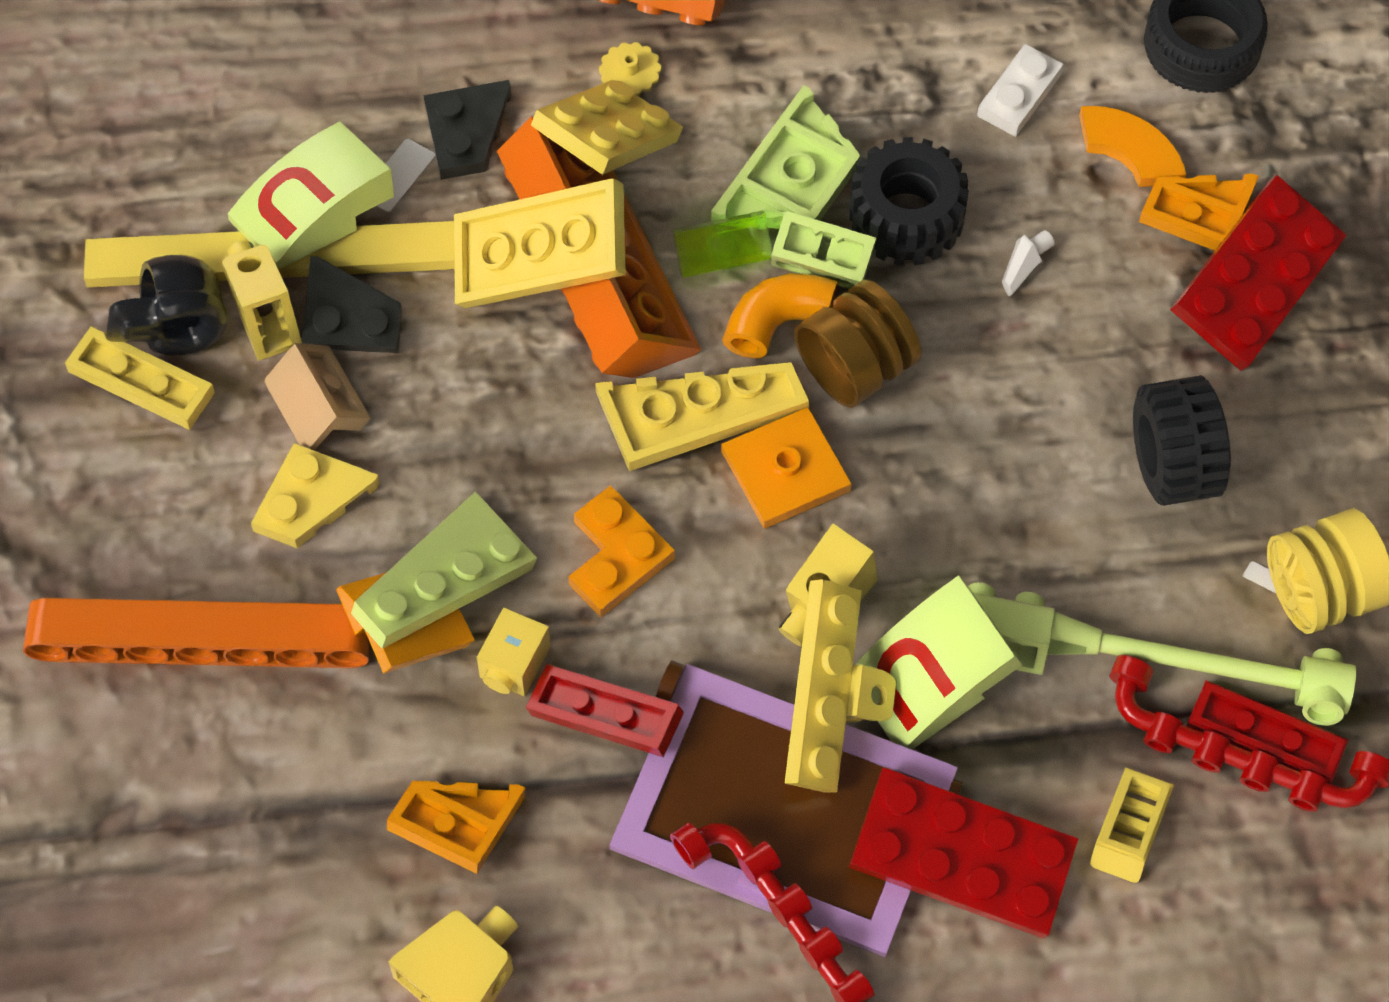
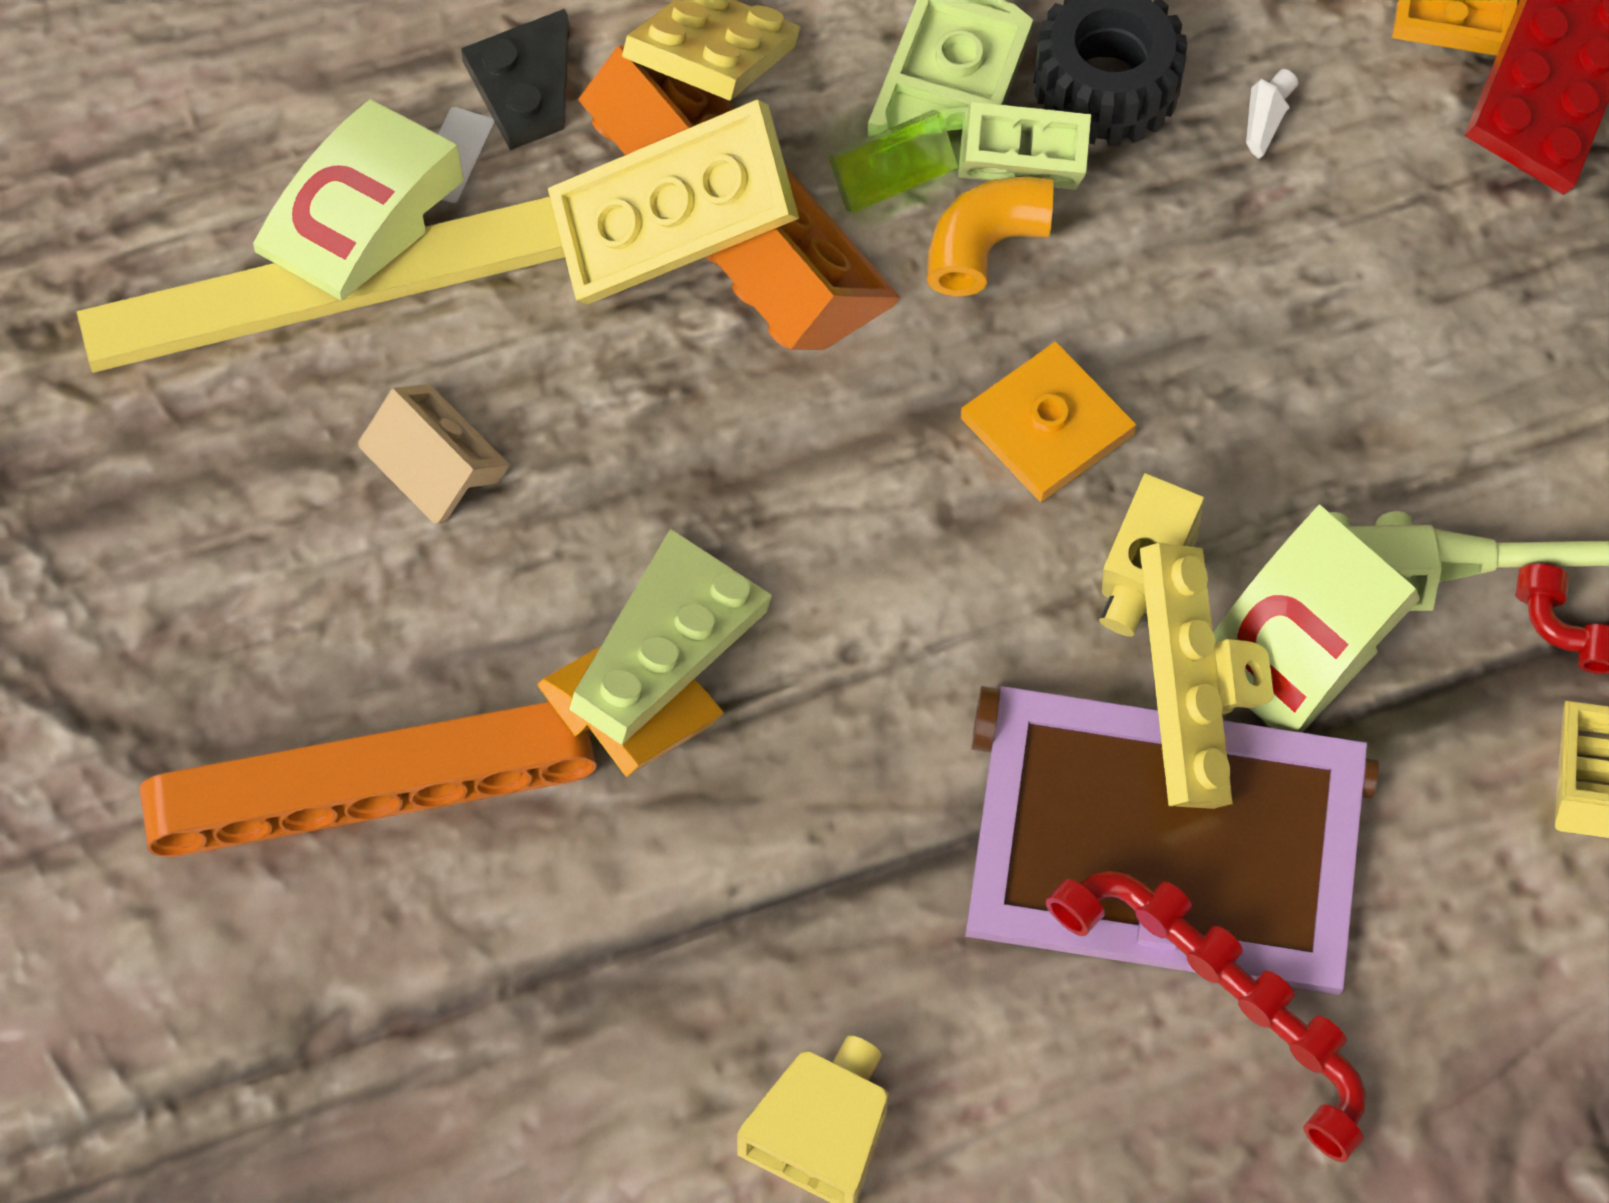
camera: 15 degrees left, 0 degrees up
light yellow plate [65,326,215,430] -> none
black piece [104,255,227,355] -> none
light yellow torso [222,241,302,361] -> none
light yellow wing [251,443,380,548] -> none
pearl dark grey wing [302,256,403,354] -> none
light orange wing [387,780,526,874] -> none
light yellow brick [476,607,551,697] -> none
plate [525,664,684,758] -> none
light orange plate [568,485,675,618] -> none
light yellow wing [595,362,809,471] -> none
pearl gold wheel [794,279,921,408] -> none
red plate [848,767,1079,939] -> none
black tyre [1133,375,1231,506] -> none

